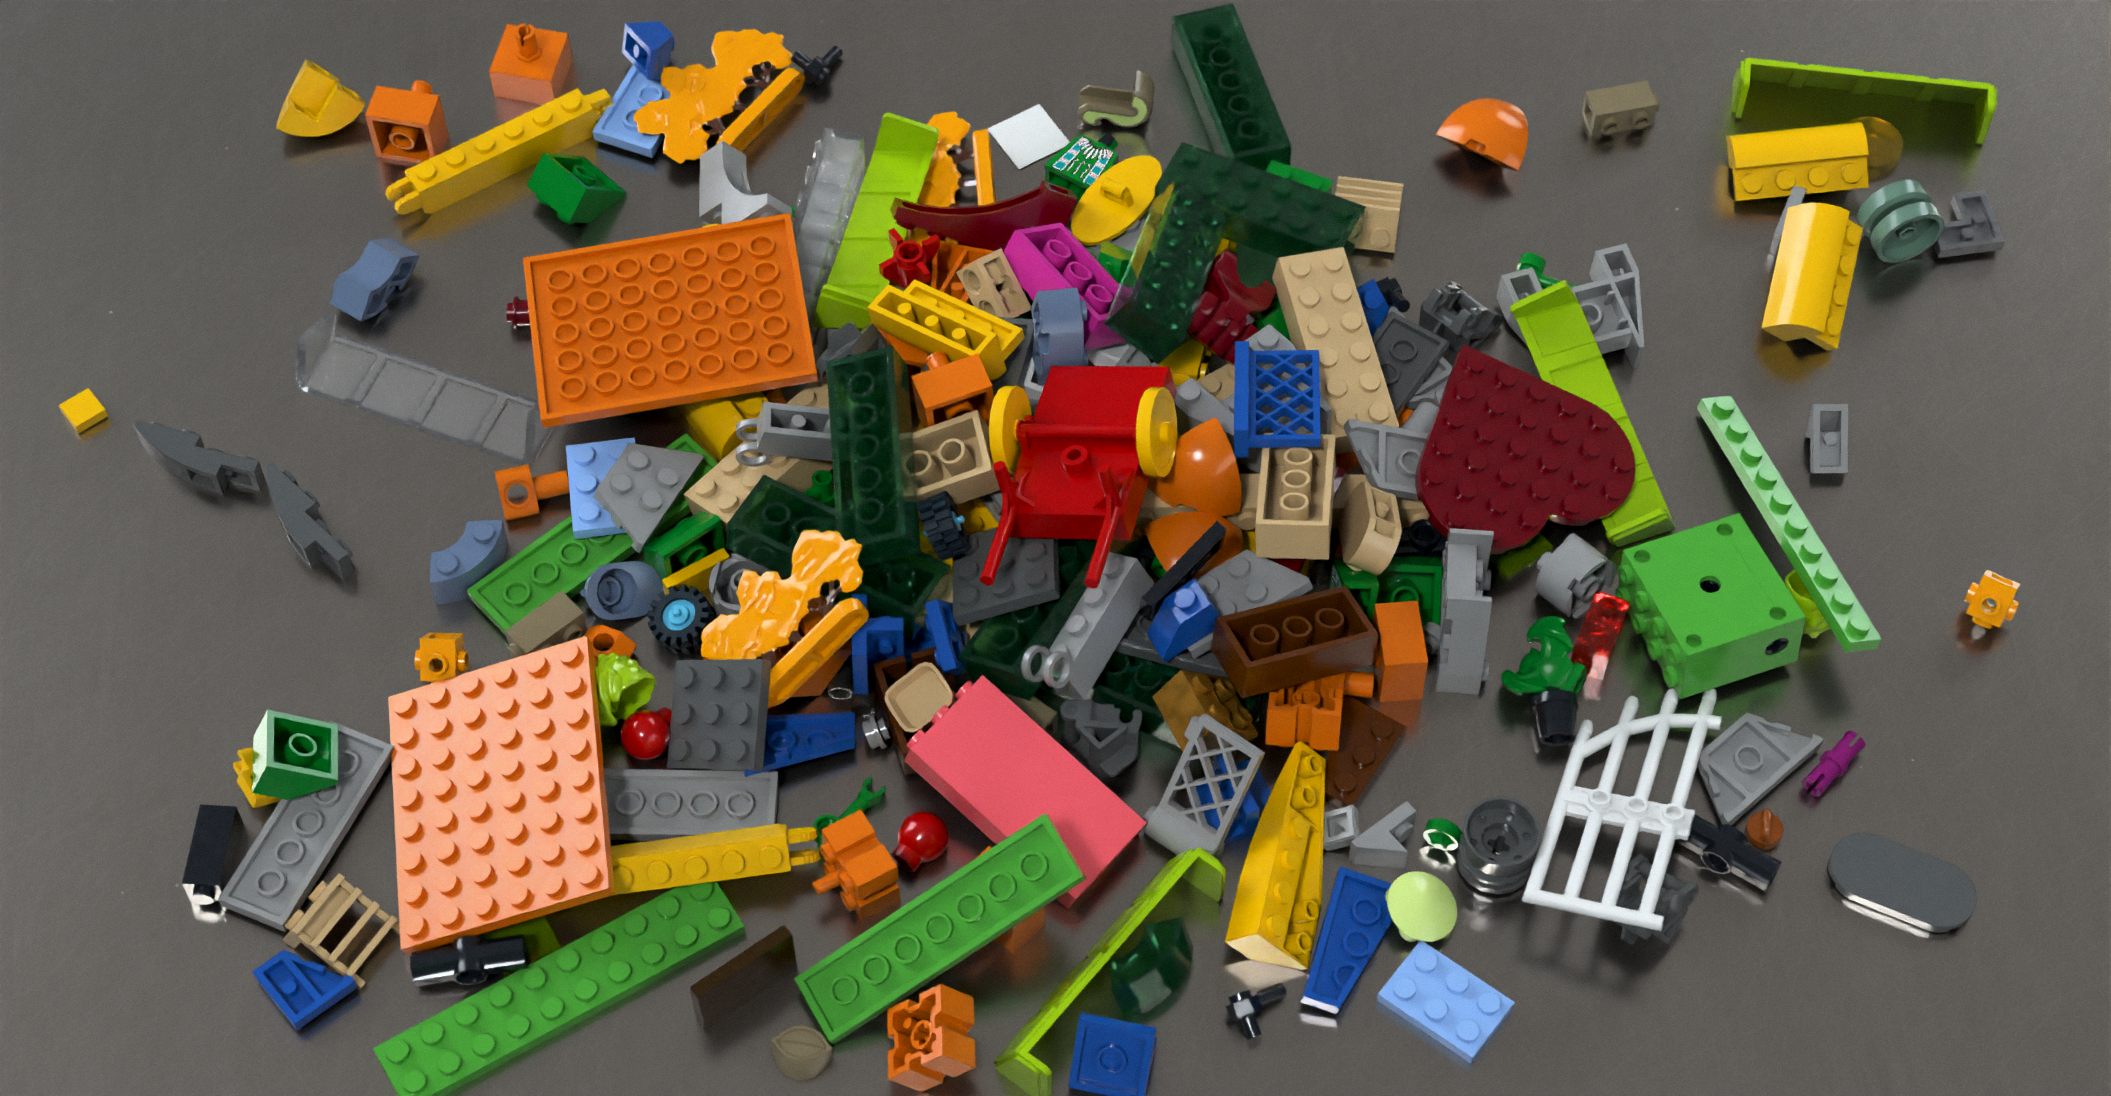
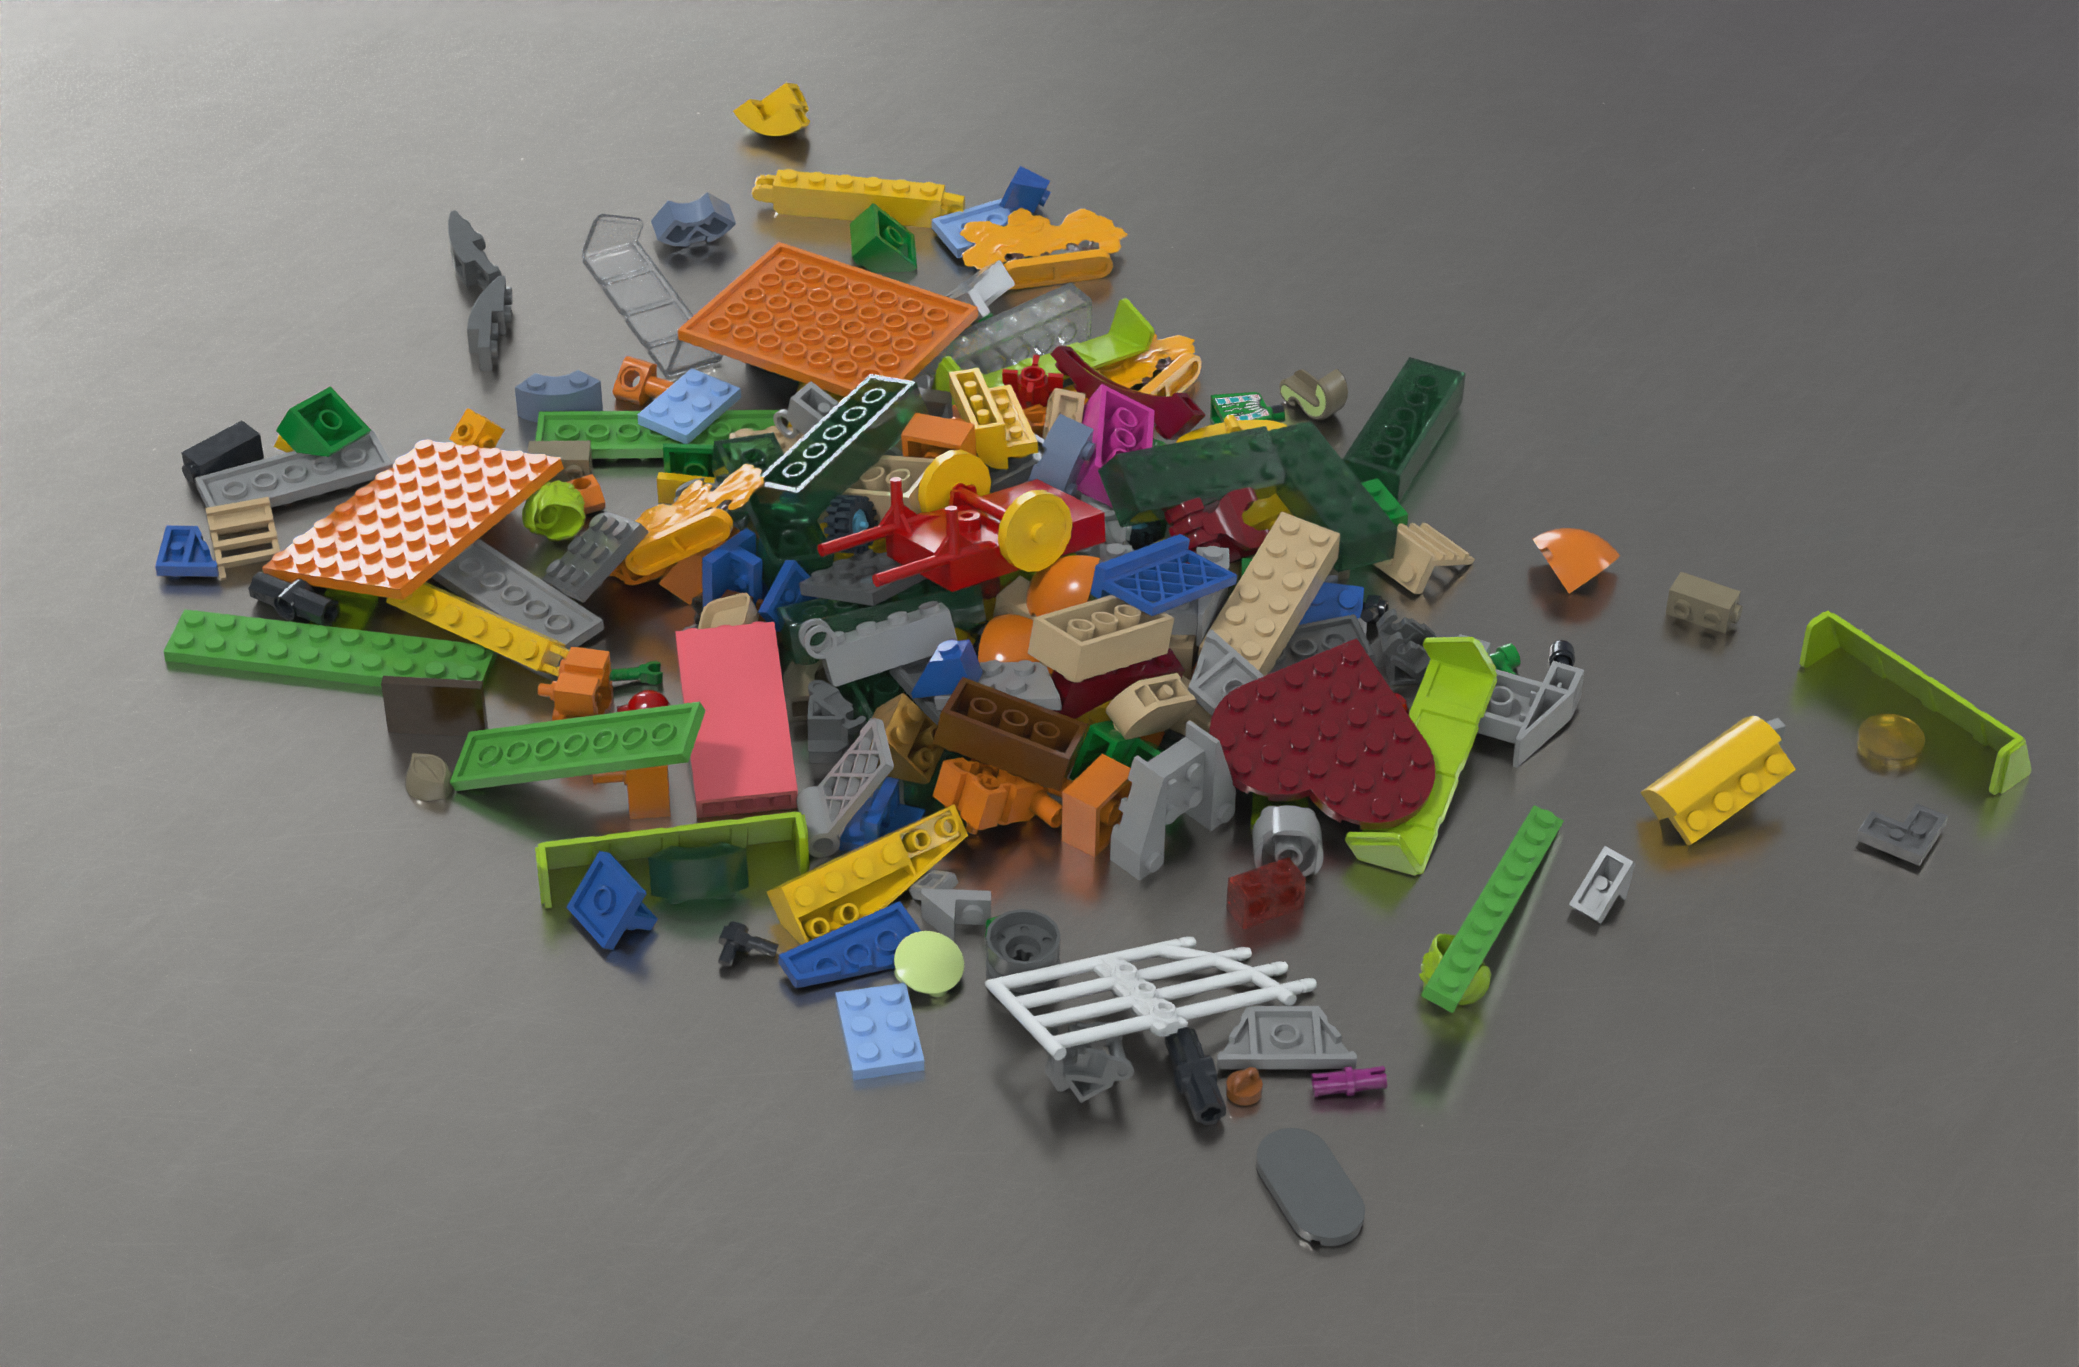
camera: 40 degrees right, 15 degrees down
yellow tile [59,388,108,434] -> none
orange brick [365,80,449,164] -> none
orange brick [489,23,573,104] -> none
sand blue piece [580,561,662,620] -> none
light grey wing [594,443,704,553] -> none
red piece [621,707,672,760] -> none
black wheel [647,585,717,654] -> none
blue wing [744,712,856,777] -> none
black piece [790,46,843,86] -> none
orange brick [887,984,976,1092] -> none
white sticker [988,104,1070,169] -> none
black tile [1139,521,1226,621] -> none
reddish brown wing [1325,695,1407,808] -> none
green animal [1501,616,1586,696] -> none
black piece [1531,690,1579,746] -> none
bright green gear [1615,513,1806,699] -> none
yellow brick [1726,122,1869,201] -> none
sand green wheel [1857,179,1945,263] -> none
light orange brick [1964,570,2020,629] -> none
none -> black cylinder [1549,640,1575,666]

